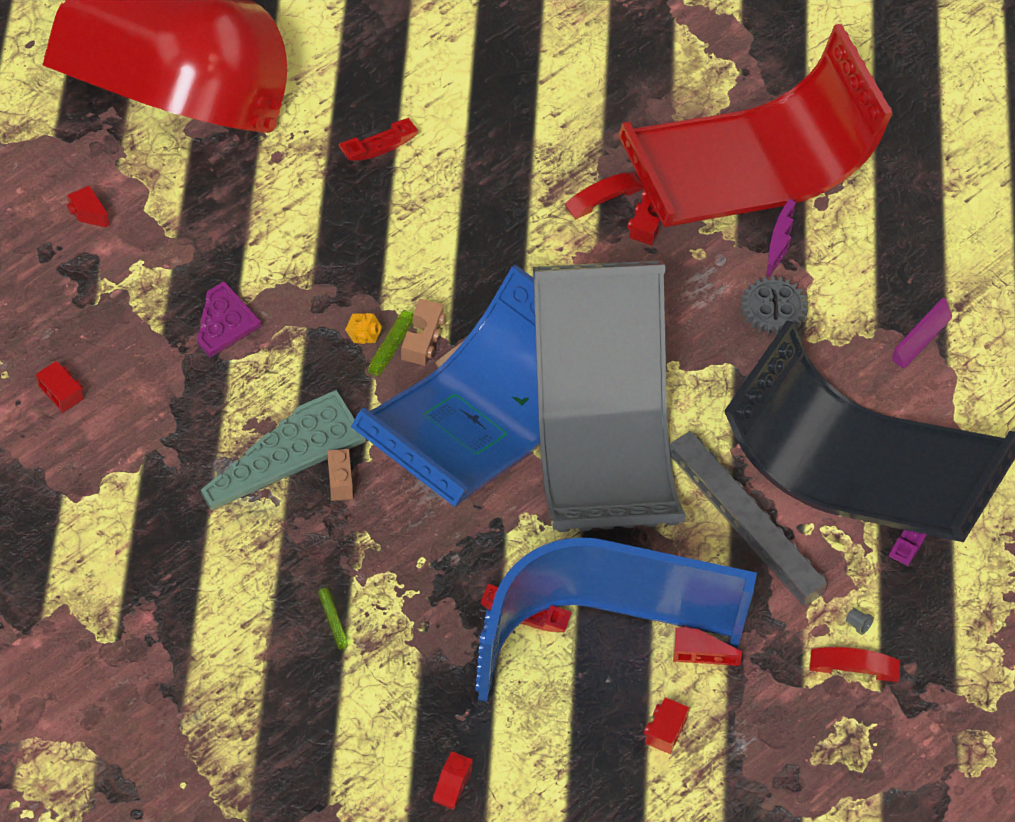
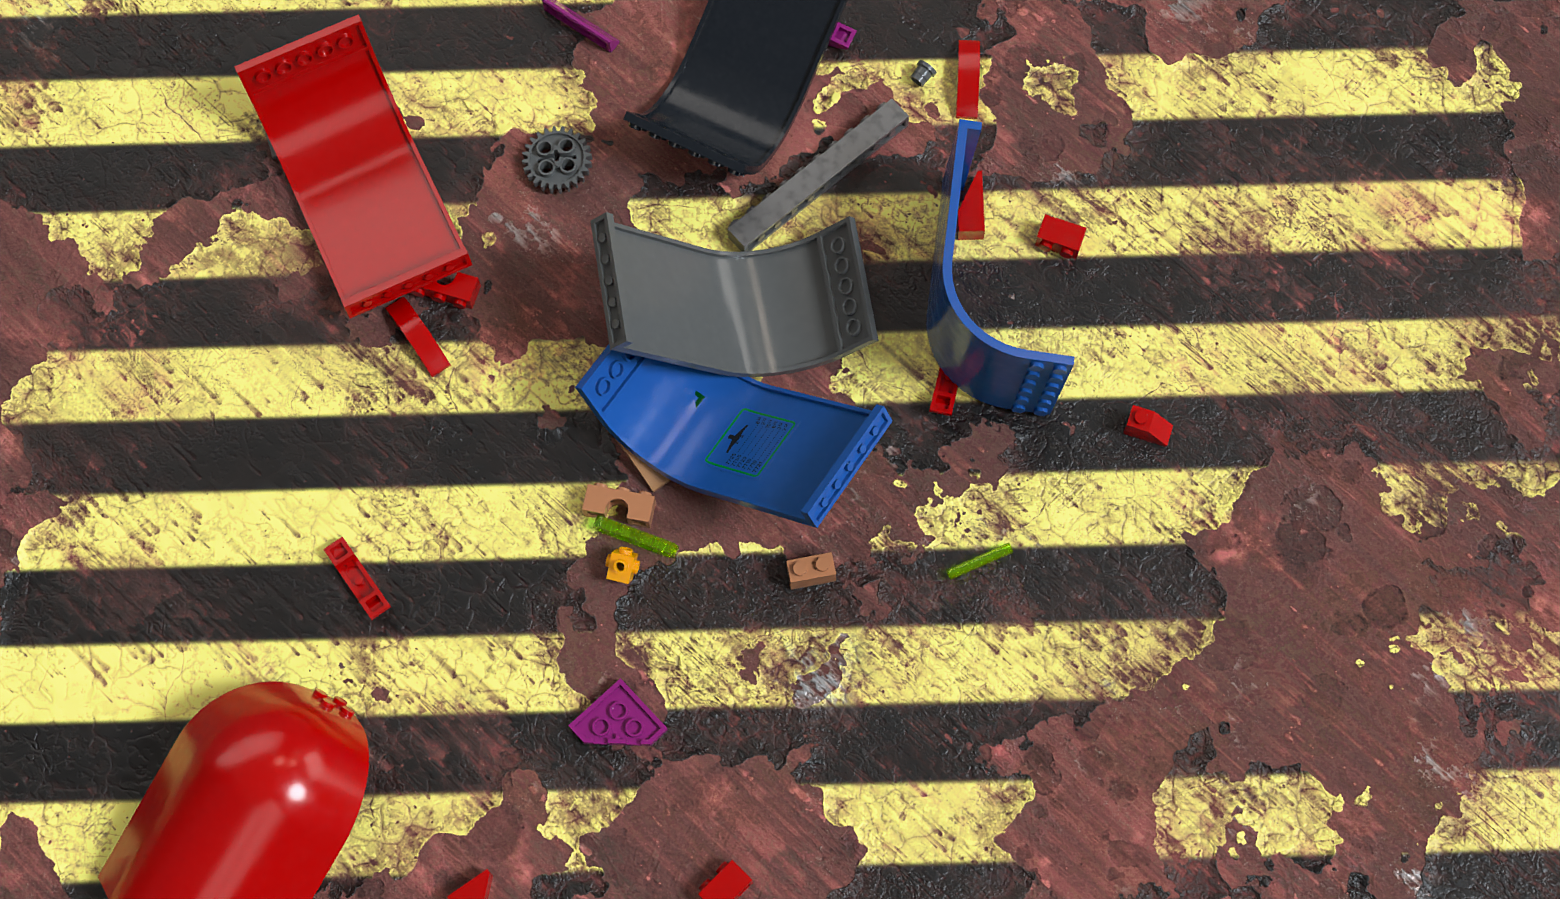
camera: 90 degrees left, 15 degrees up
sand green wing [201,390,366,511] -> none
magenta slope [766,199,796,277] -> none

